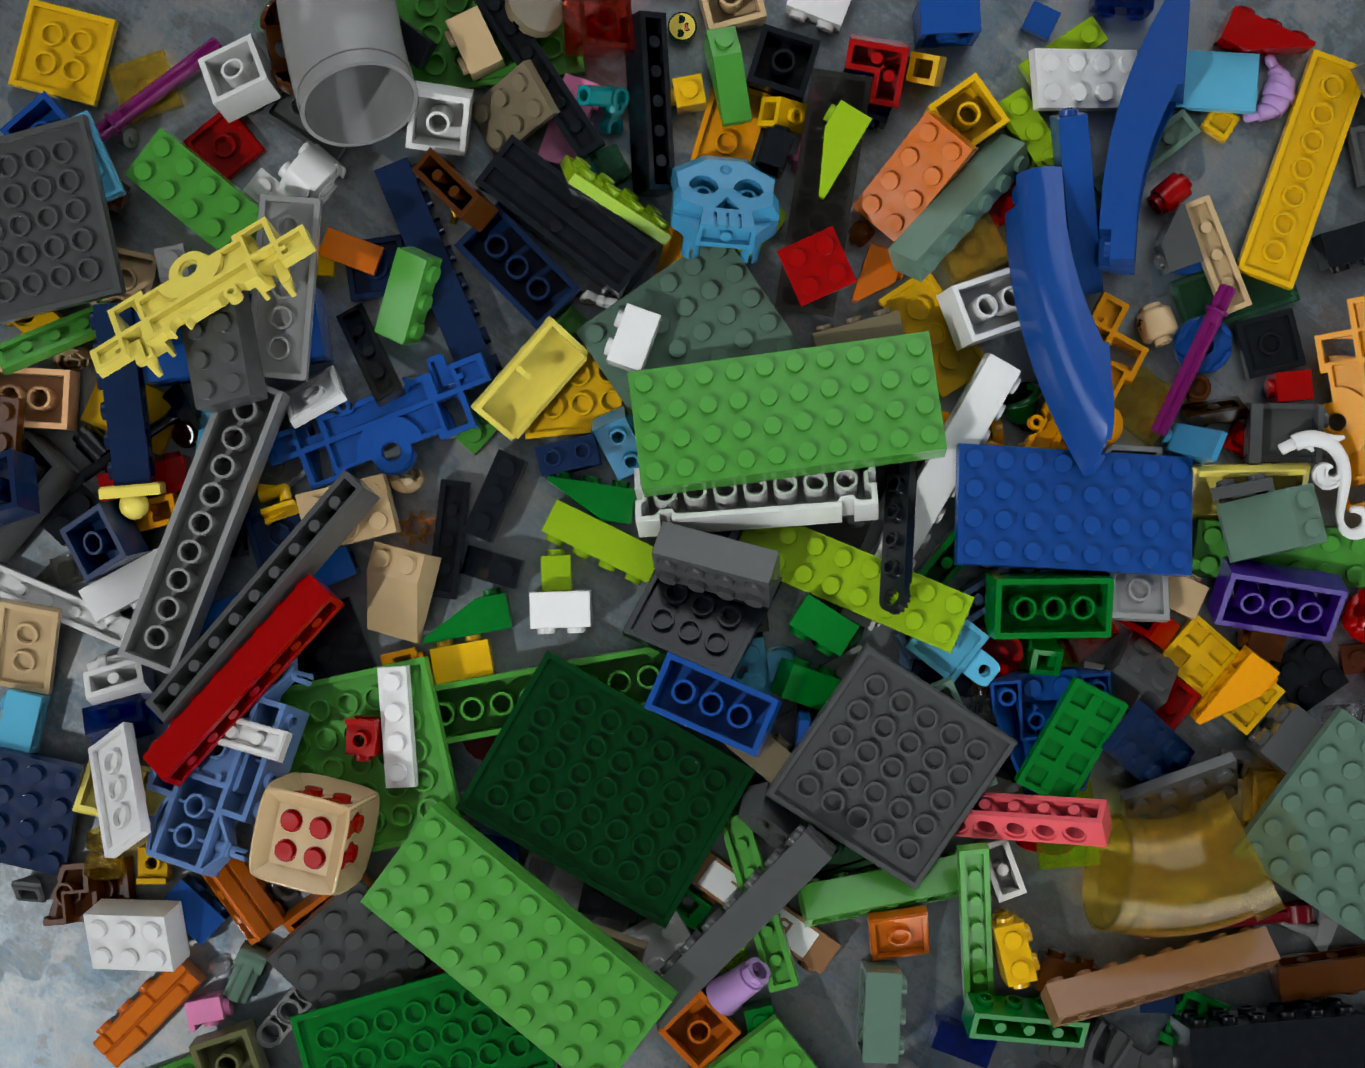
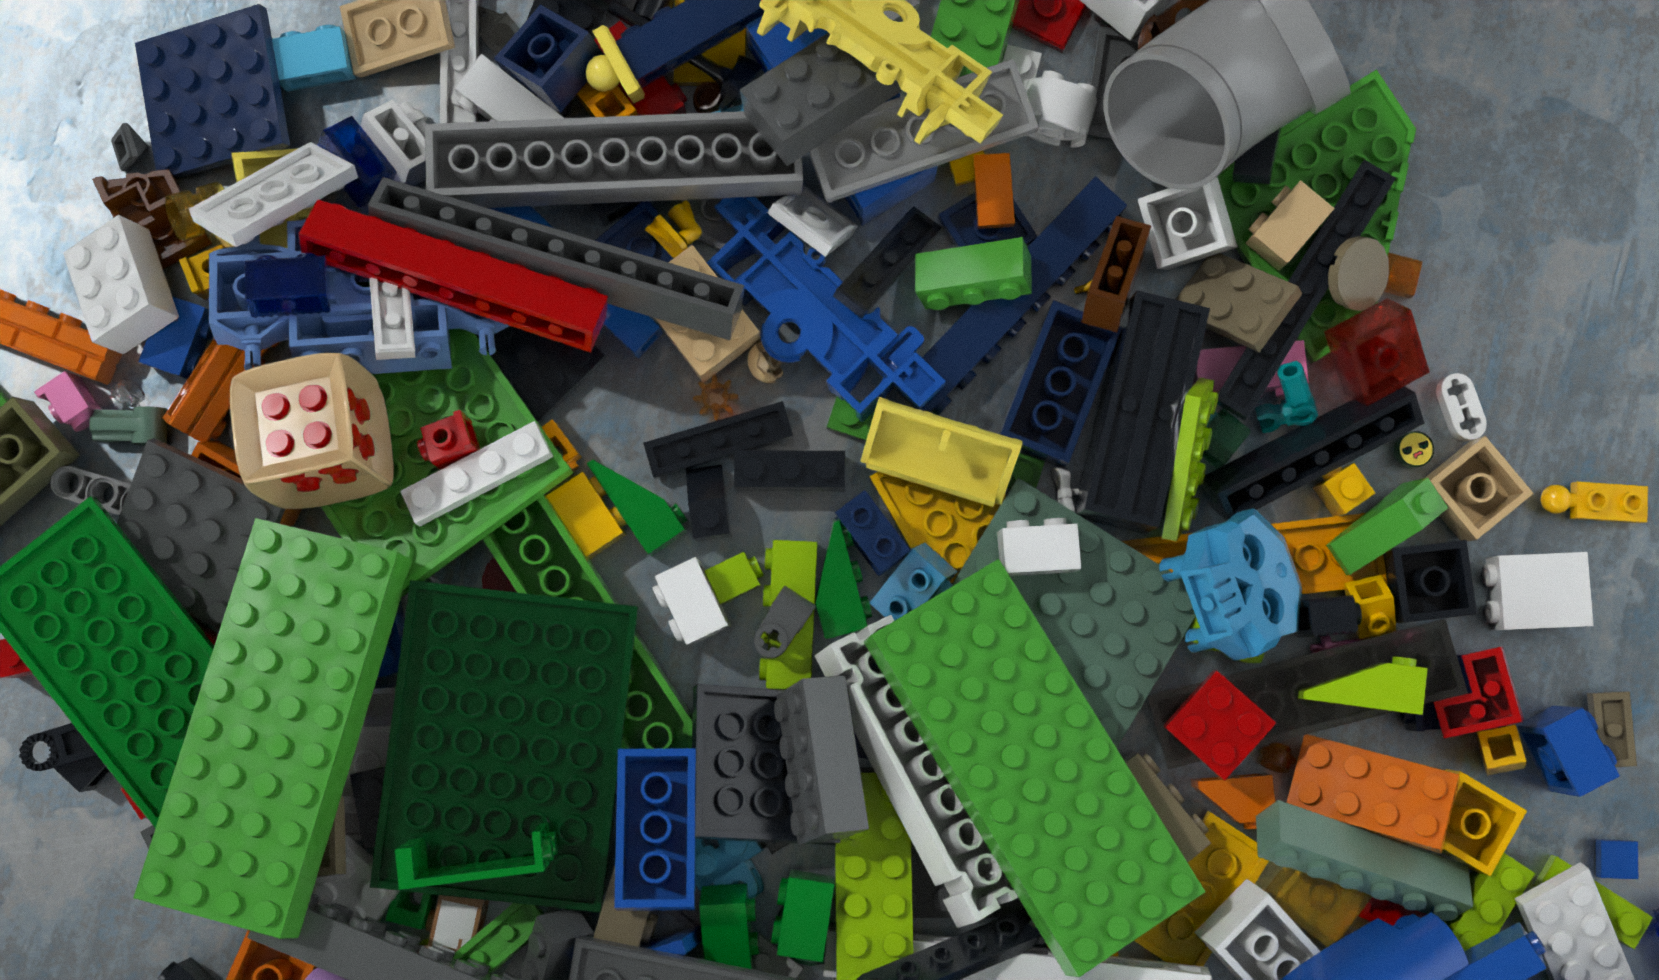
camera: 70 degrees right, 5 degrees down
tan slope [367,541,442,644] -> none
none -> clear blue brick [245,253,331,318]
none -> green panel [395,822,558,890]
none -> dark grey piece [754,586,816,658]

